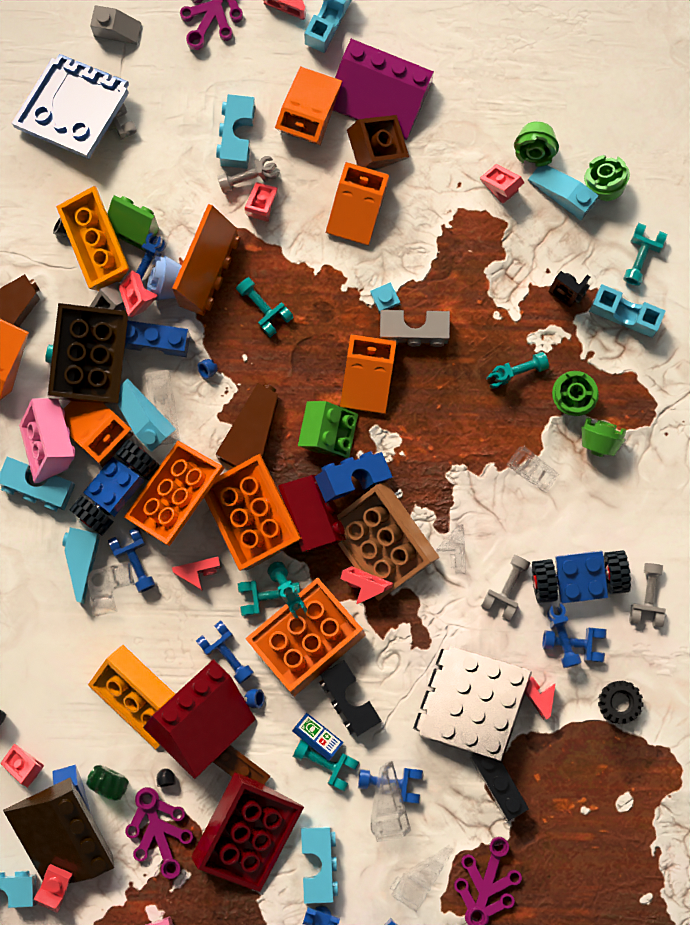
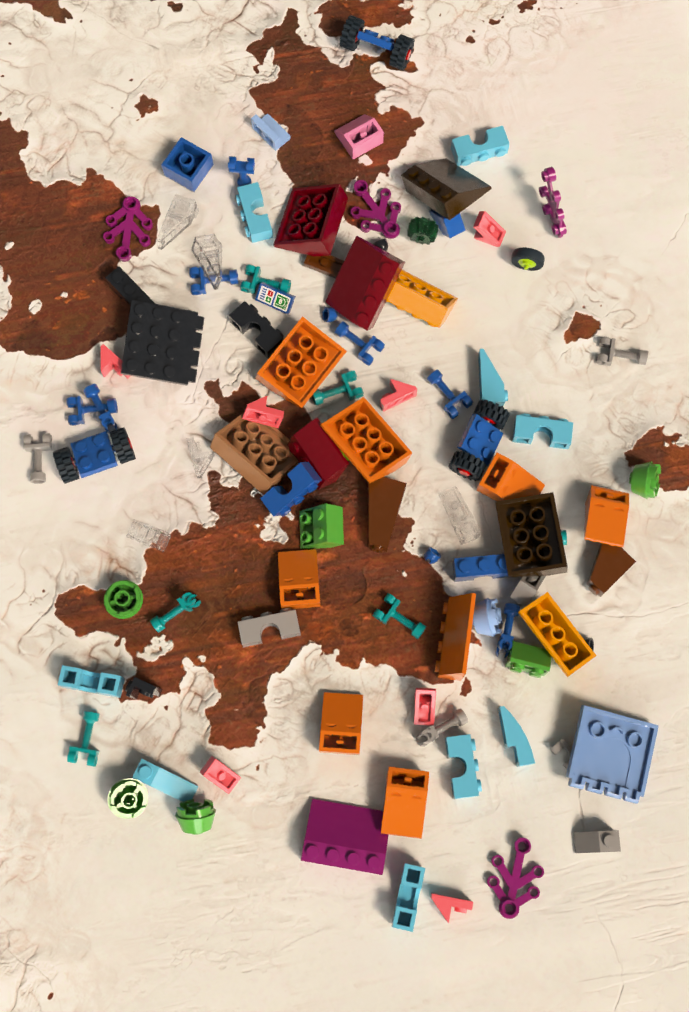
camera: 170 degrees right, 5 degrees down
bright pink slope [19,398,75,483] -> none
coral slope [33,864,72,913] -> none
clear piece [87,562,135,617] -> none
medium azure slope [117,379,176,452] -> none
coral slope [118,271,158,318] -> none
orange slope [124,441,224,547] -> none
teal bar [267,562,307,618] -> none
reddish brown slope [347,115,409,170] -> none
medium azure plate [370,282,400,313] -> none
light grey bar [481,555,531,621] -> none
bright green cone [581,418,627,457] -> none
black tyre [598,681,644,724] -> none
none -> medium azure slope [498,706,535,767]

